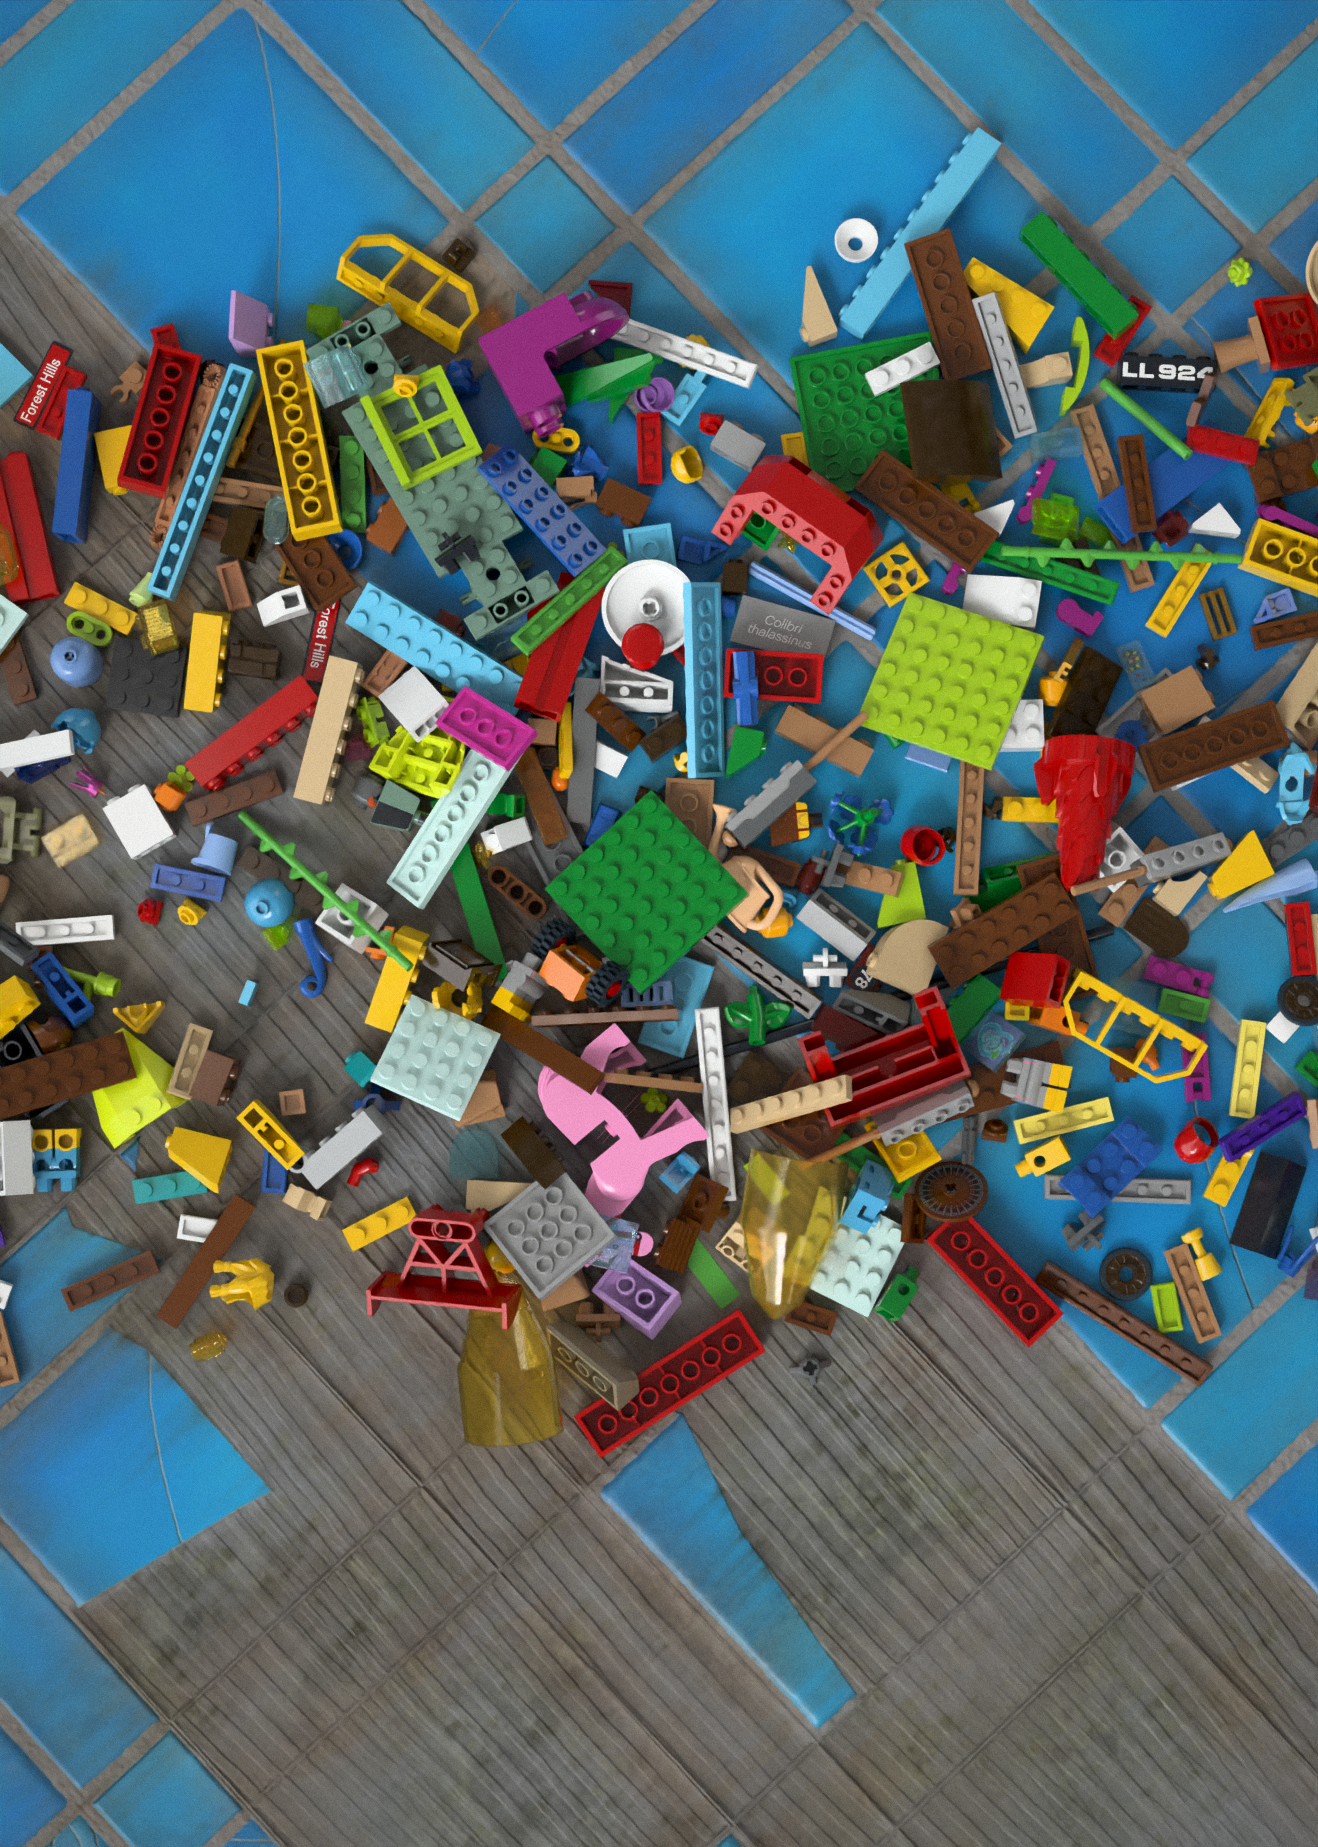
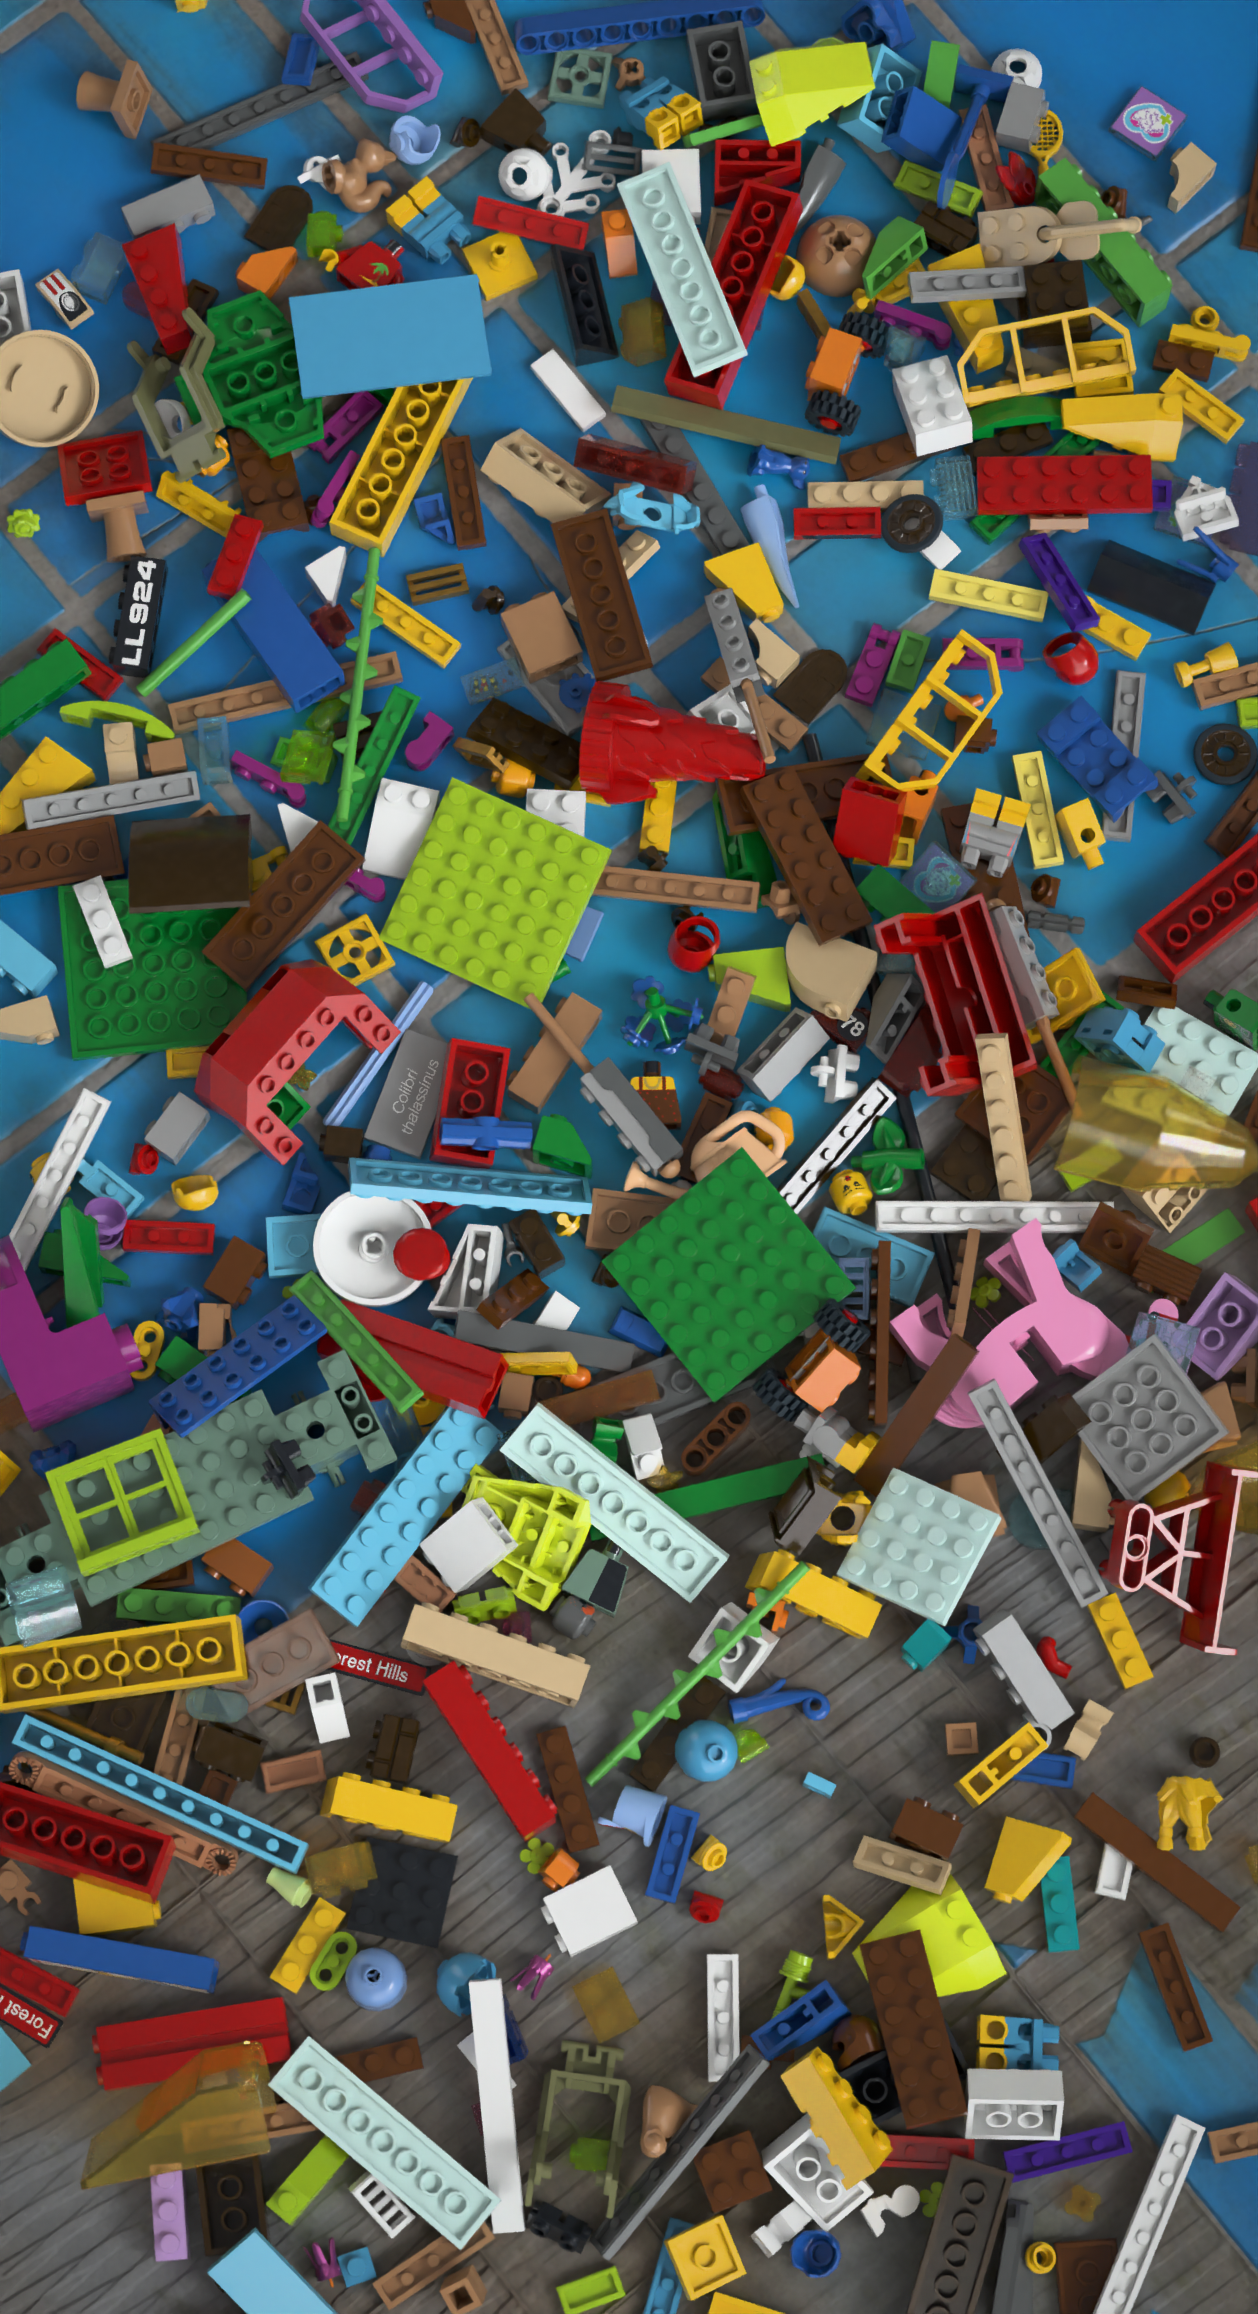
camera: 90 degrees left, 10 degrees down
yellow plate [393,374,419,397] -> none
dark pink plate [435,686,538,772] -> none
piece [914,1161,988,1222] -> none
reddish brown plate [1117,434,1157,533] -> none
reddish brown tile [1186,372,1219,427] -> none
none -> medium nougat brick [143,738,188,777]
none -> yellow head [829,1169,873,1216]
none -> light grey plate [967,1379,1109,1608]

